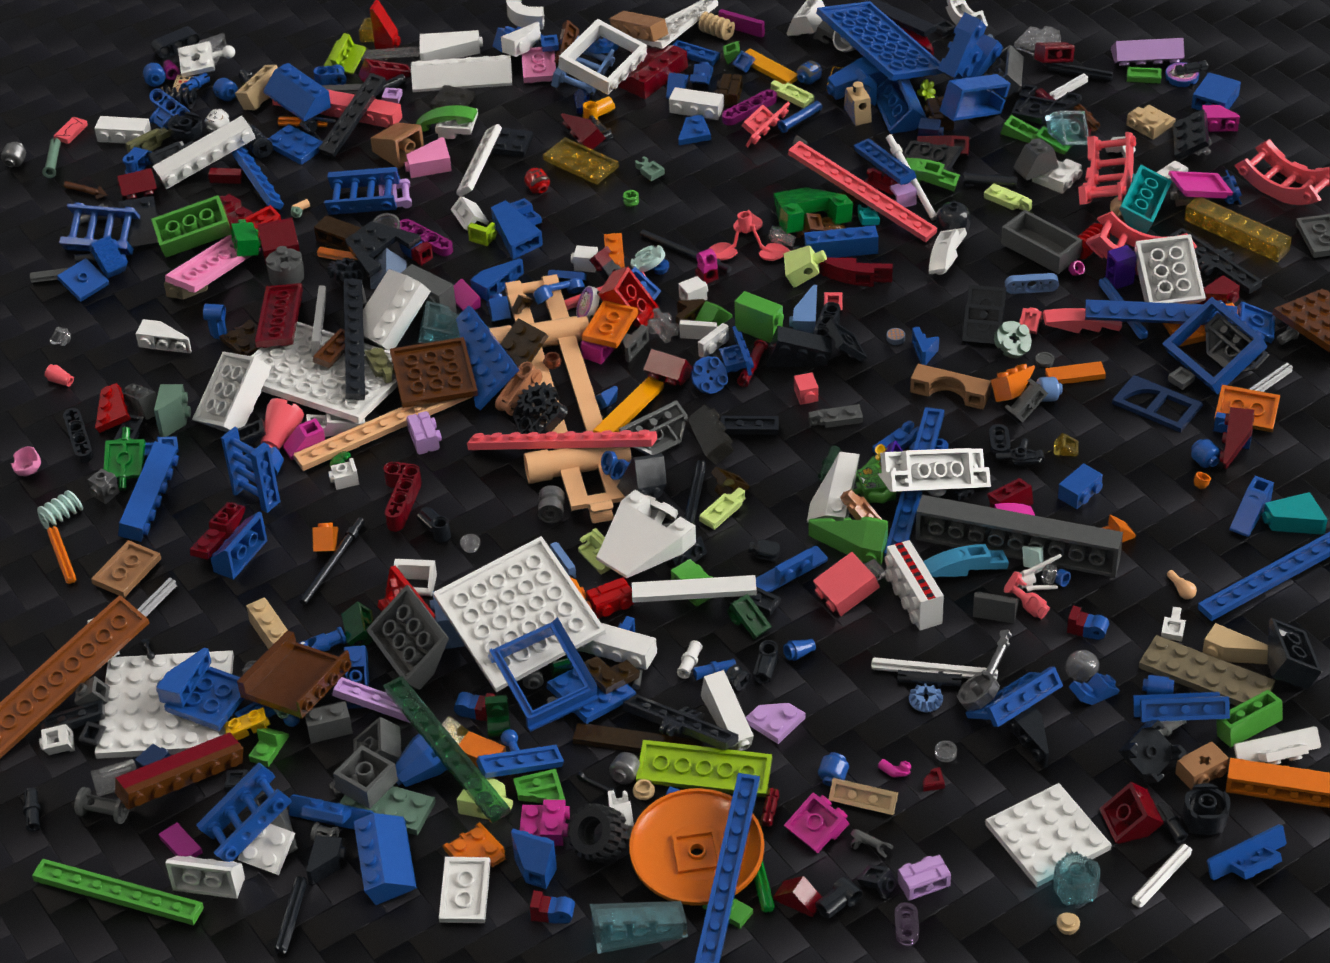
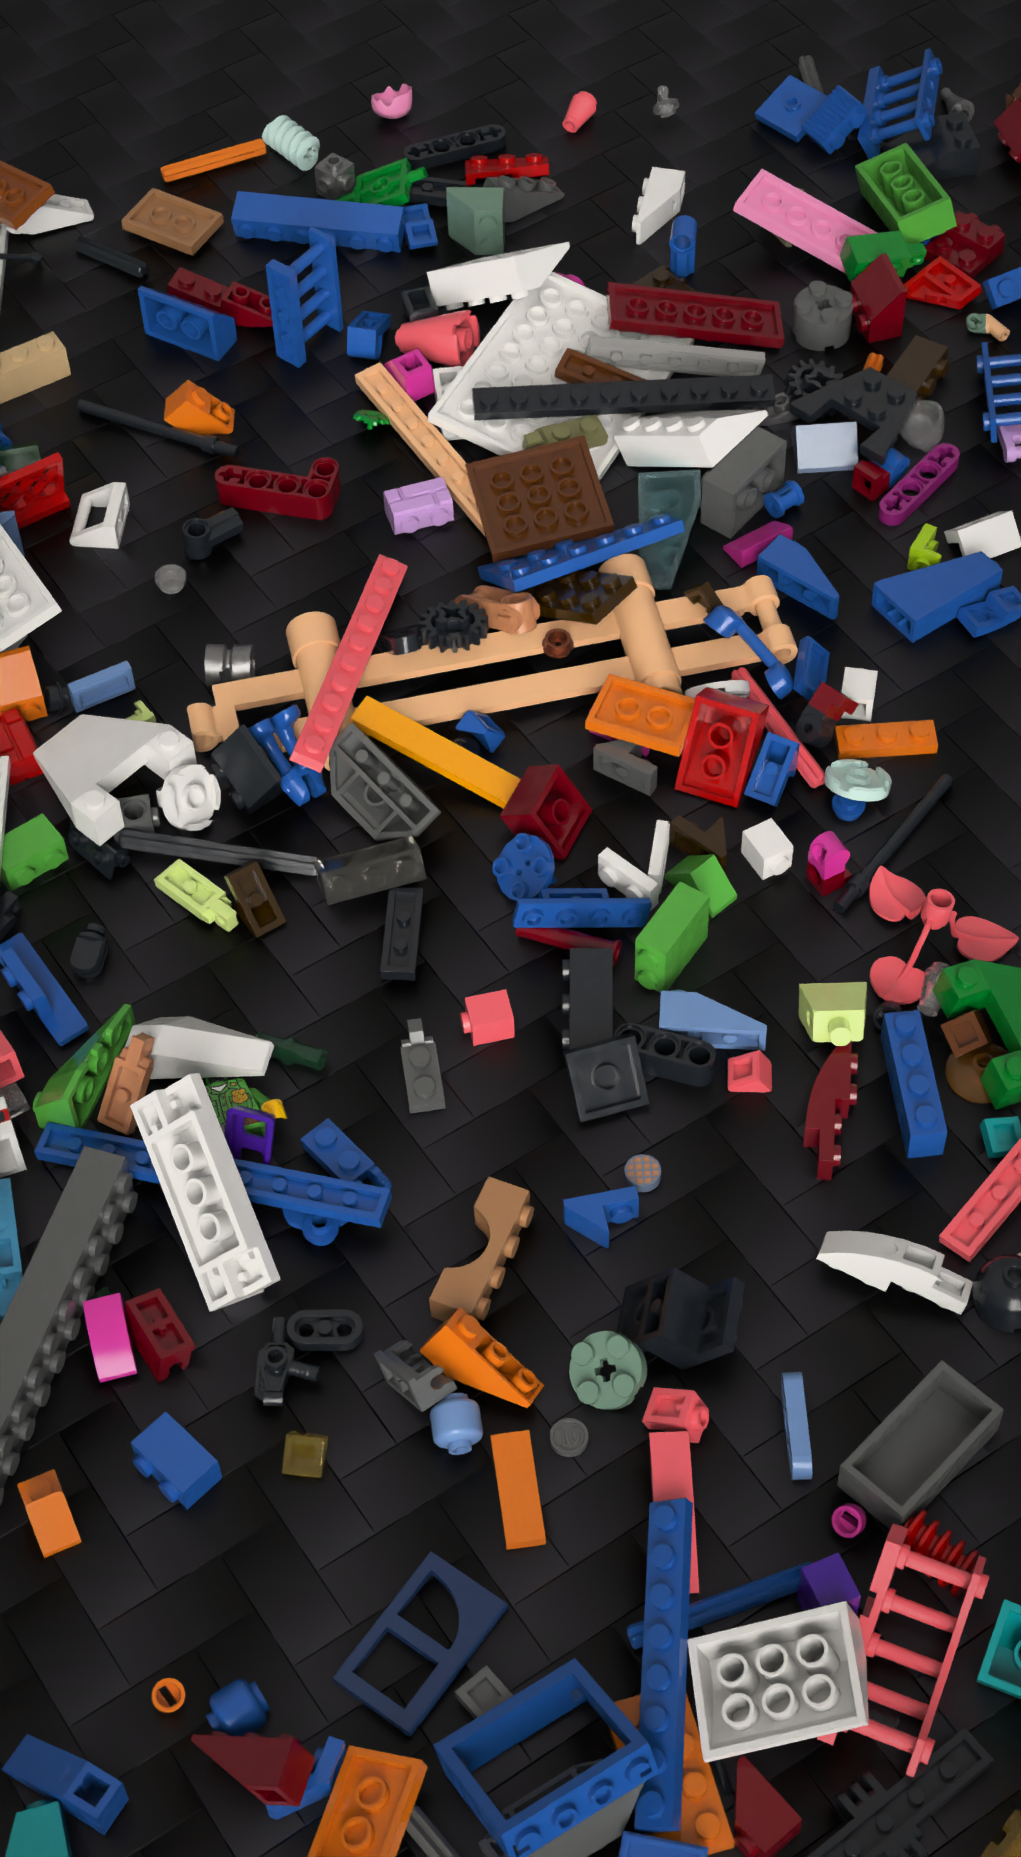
camera: 90 degrees right, 10 degrees up
white brick [328,458,359,490] -> none
blue slope [486,294,511,322] -> none
clear hips [647,308,680,343] -> none

